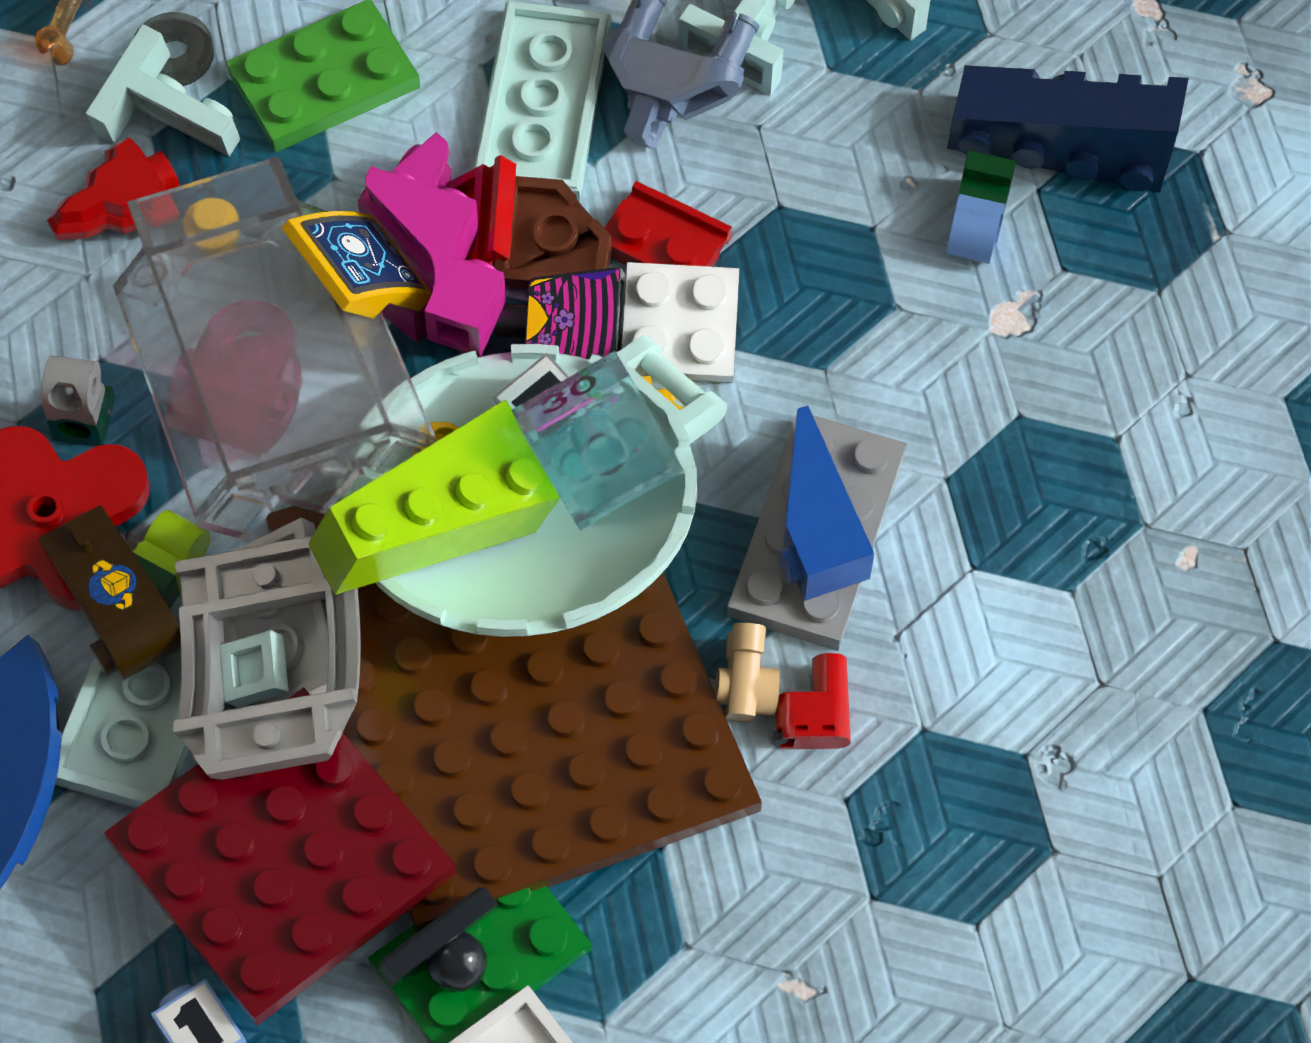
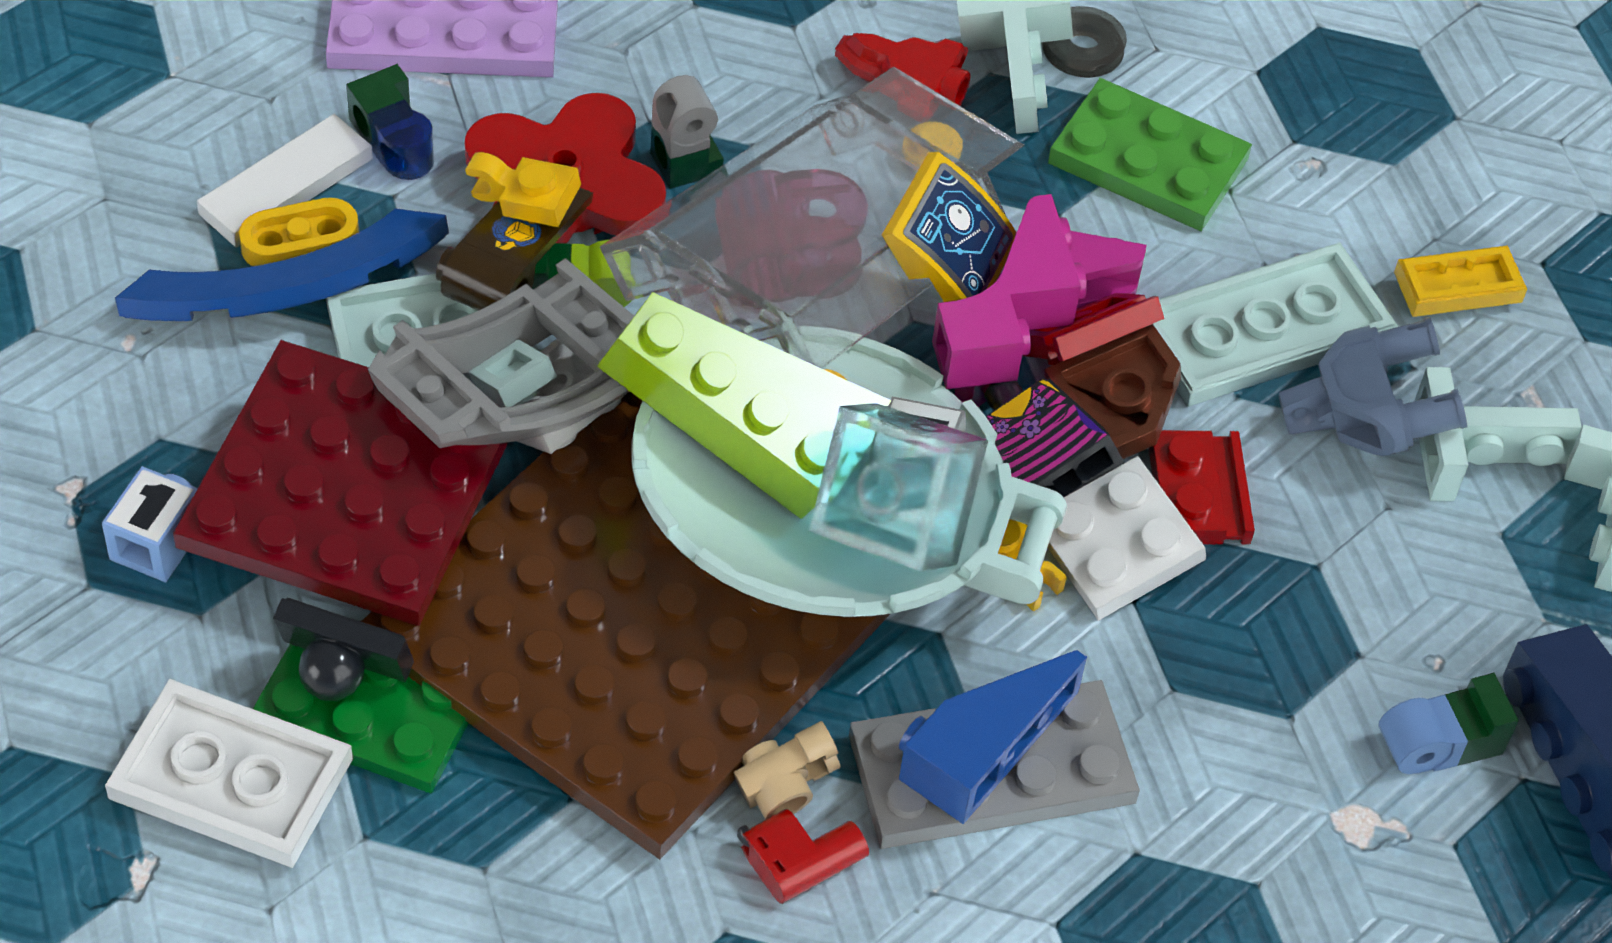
camera: 55 degrees right, 10 degrees down
none -> yellow plate [465,152,581,227]

